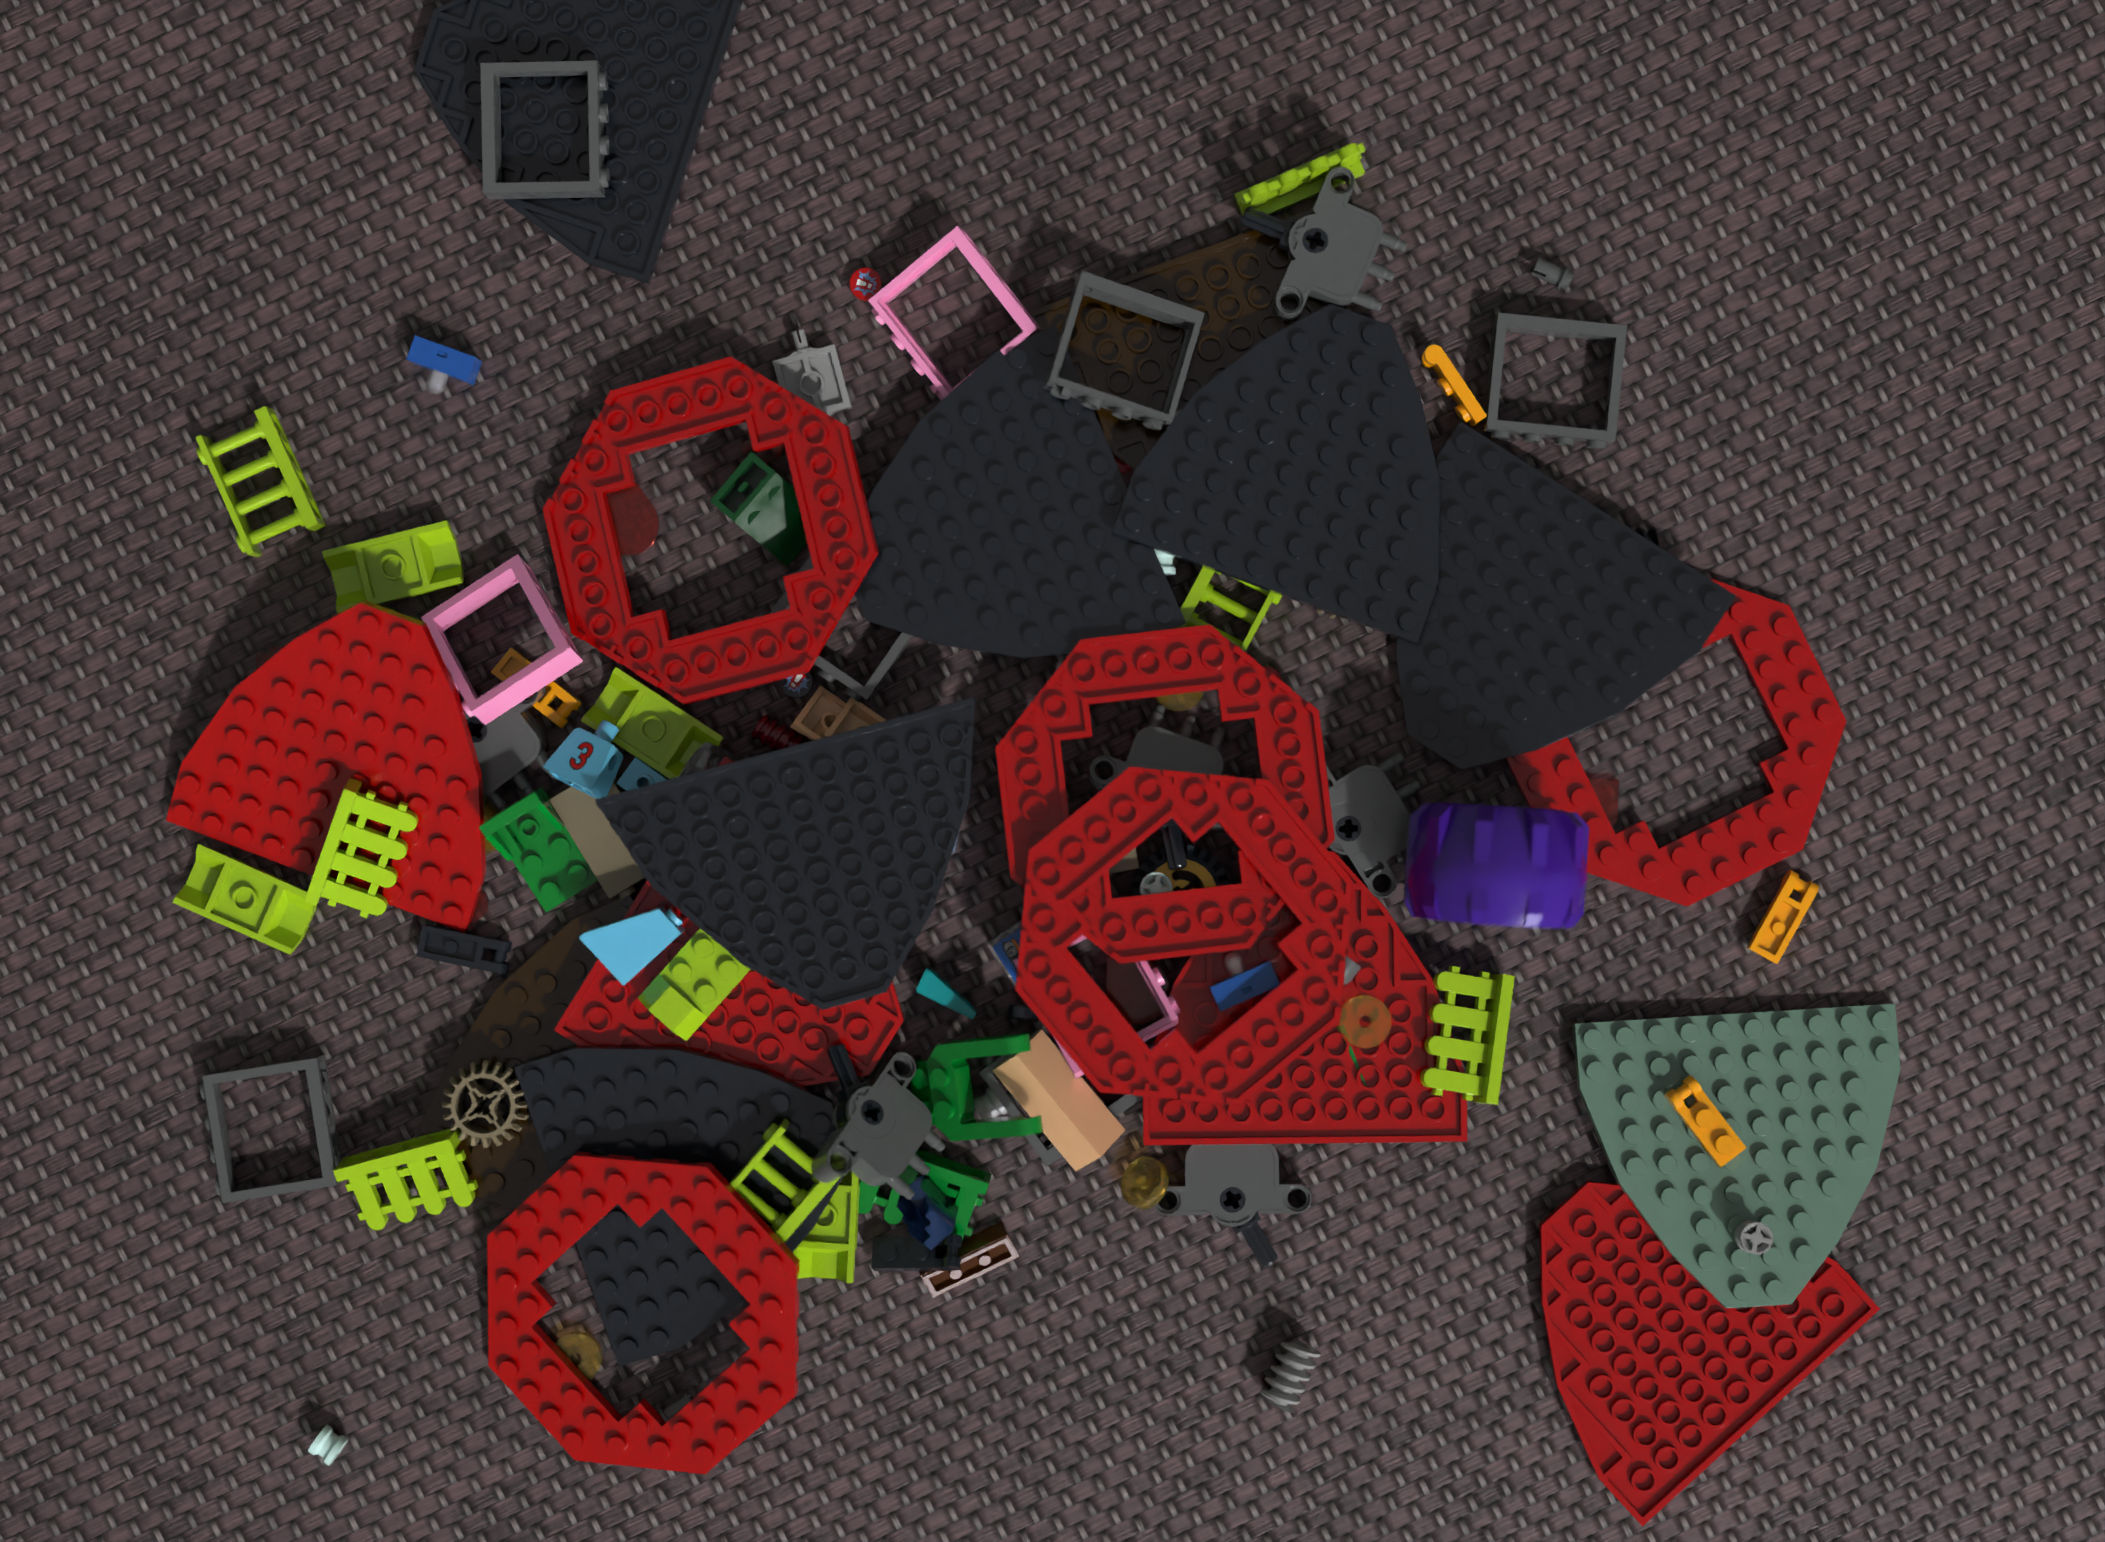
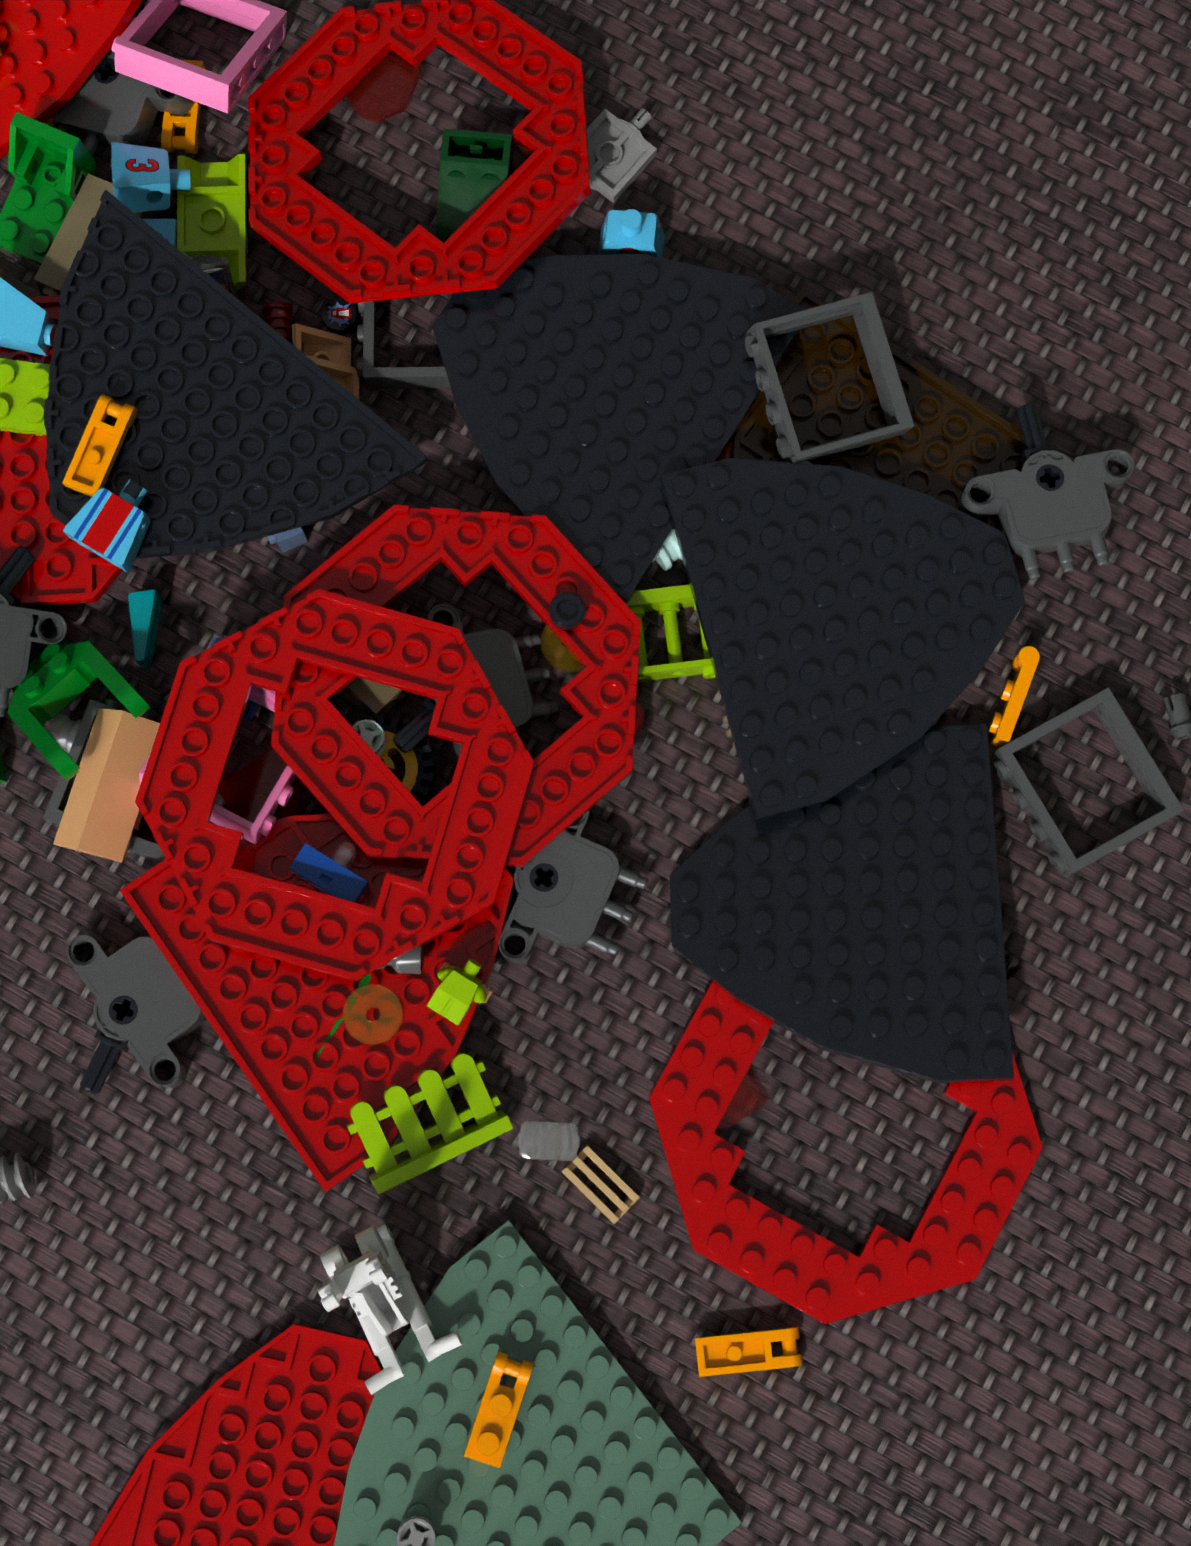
camera: 55 degrees right, 10 degrees down
tile [850,268,882,301] -> none
bright pink window [868,226,1042,401] -> none
clear yellow piece [1121,1156,1169,1210] -> none
lime fence [1234,143,1366,216] -> none
dark purple wheel [1403,802,1589,928] -> none
none -> light orange plate [62,394,137,497]
none -> torso [63,479,151,573]
none -> white piece [317,1224,463,1395]
none -> lime piece [427,959,492,1025]
none -> clear gear [518,1121,580,1161]
none -> black tile [549,592,585,630]
none -> tan tile [562,1145,640,1224]
none -> medium azure torso [598,209,665,258]

